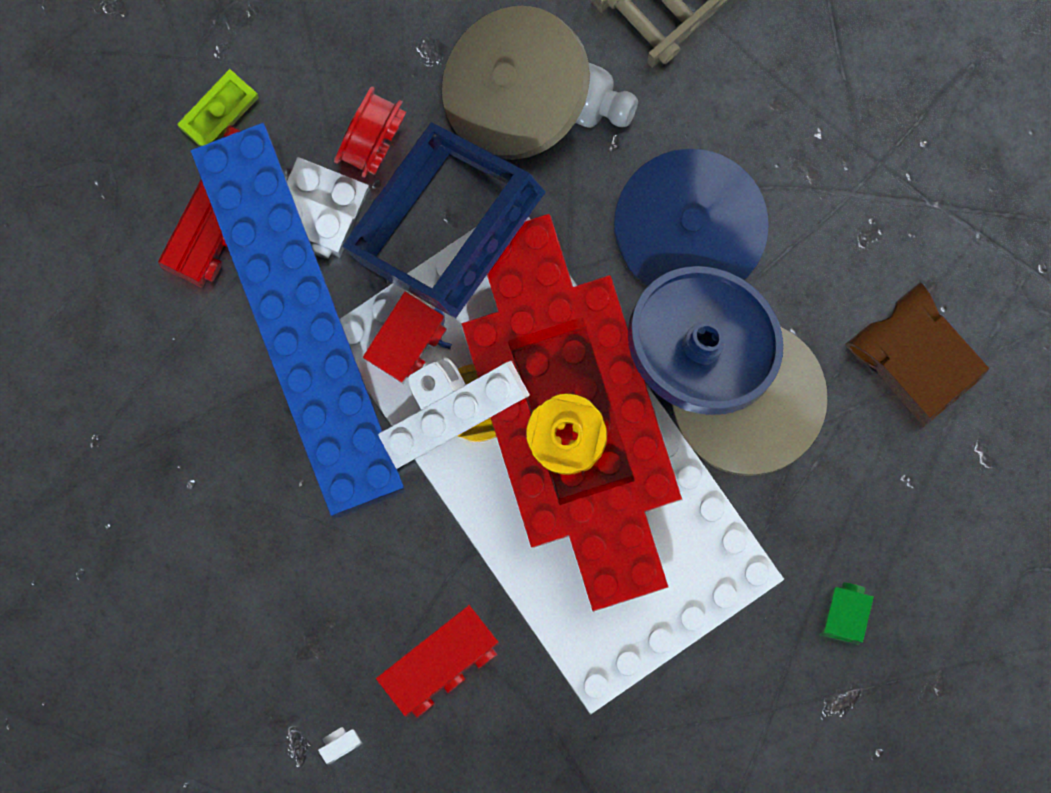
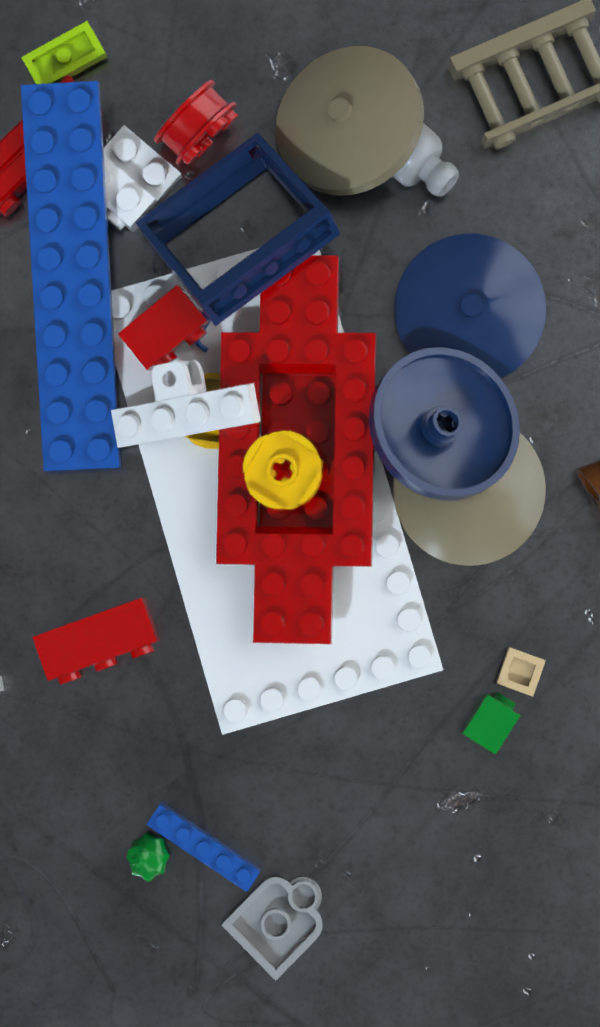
camera: 25 degrees right, 5 degrees up
none -> tan plate [495,647,546,697]

